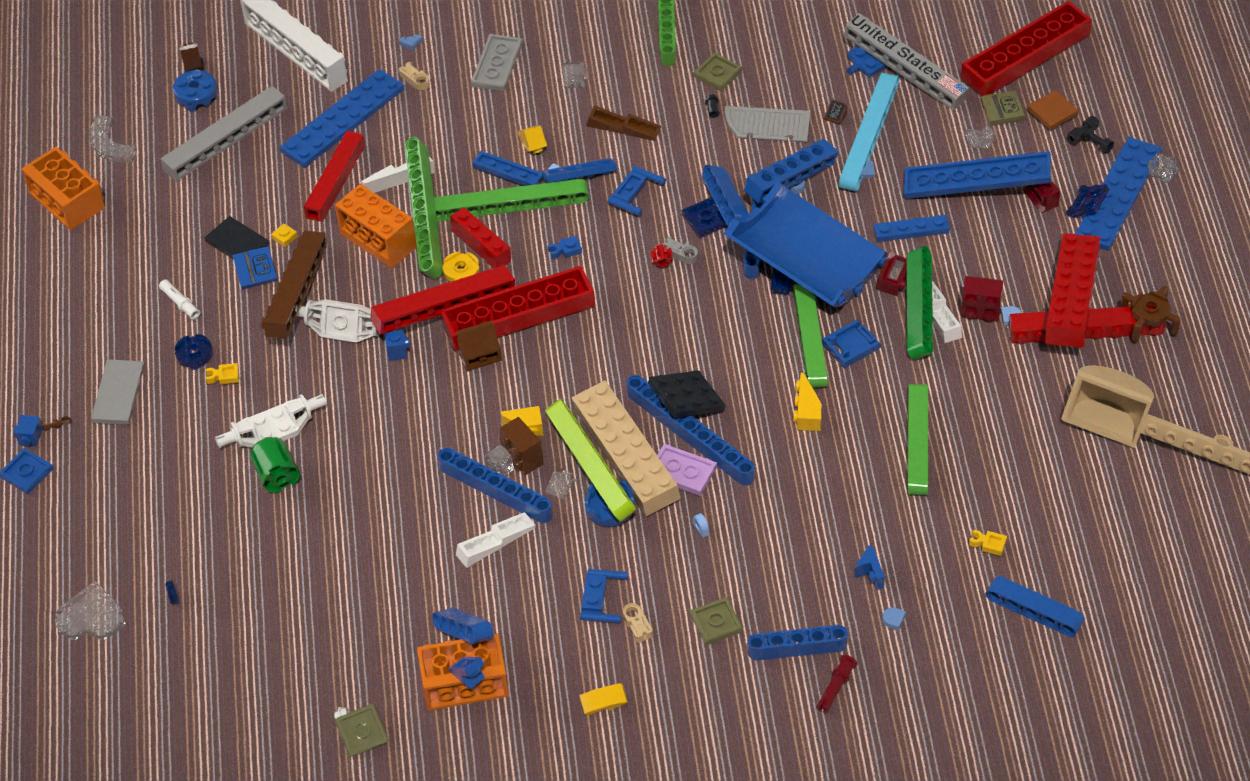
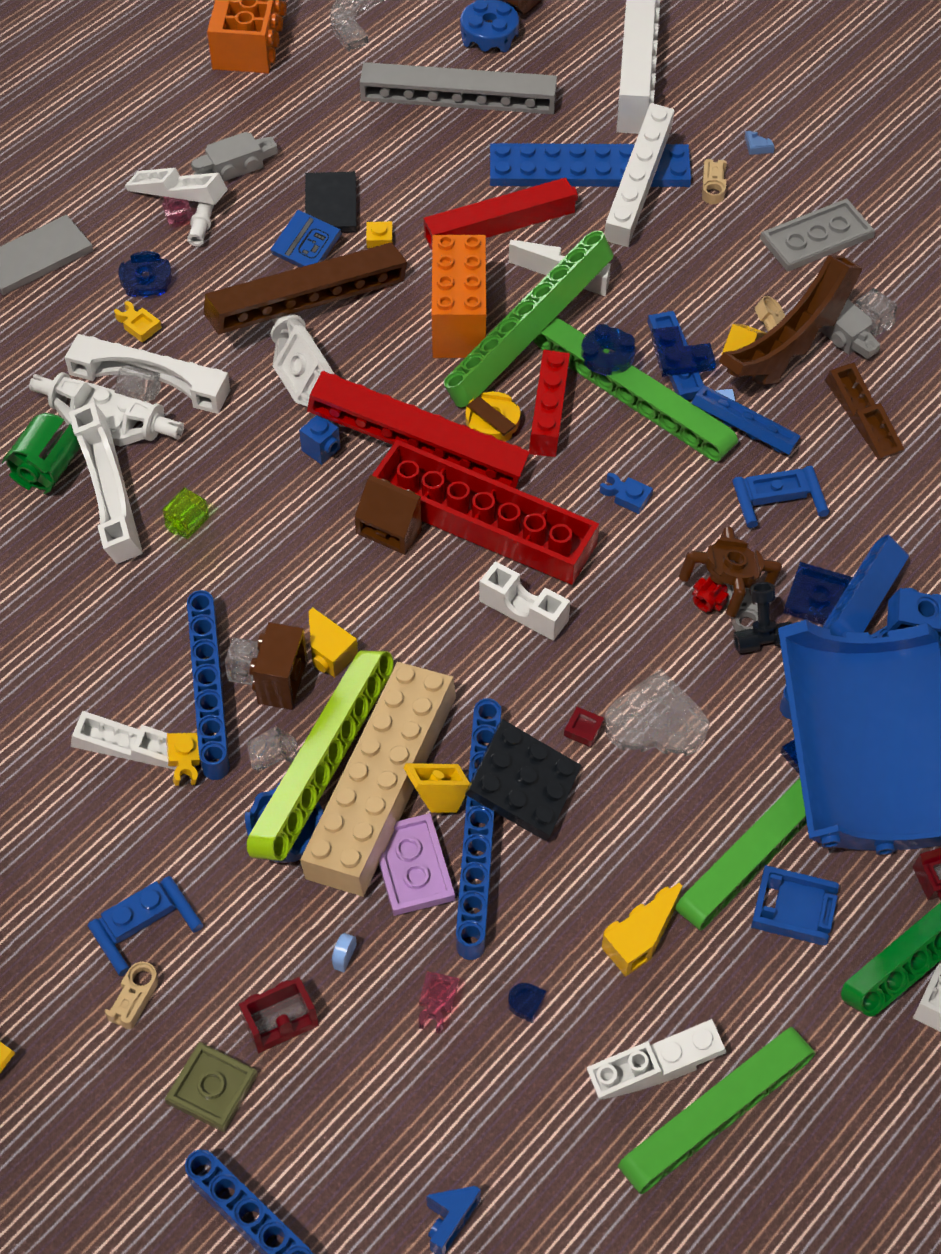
camera: 45 degrees right, 5 degrees up
none -> white arch [65,334,230,414]
none -> white arch [69,402,143,564]
none -> clear brick [114,365,161,402]
none -> white slope [125,168,228,205]
none -> clear pink plate [162,196,193,225]
none -> clear neon green brick [162,487,209,539]
none -> yellow plate [166,733,200,786]
none -> light grey hinge [191,132,278,181]
none -> dark red window [238,977,319,1054]
none -> yellow slope [404,763,470,813]
none -> clear pink plate [418,971,459,1033]
none -> reddish brown window [467,396,516,435]
none -> white arch [479,561,570,641]
none -> clear blue tile [508,983,546,1023]
none -> dark red plate [564,707,604,747]
none -> clear blue plate [581,324,636,375]
none -> white slope [586,1019,727,1100]
none -> white brick [604,103,674,247]
none -> clear plate [605,669,709,756]
none -> clear blue plate [651,326,716,377]
none -> reddish brown plate [679,527,782,617]
none -> reddish brown arch [719,255,863,386]
none -> black bar [734,582,792,654]
none -> tan piece [755,296,785,332]
none -> light grey hinge [818,299,881,359]

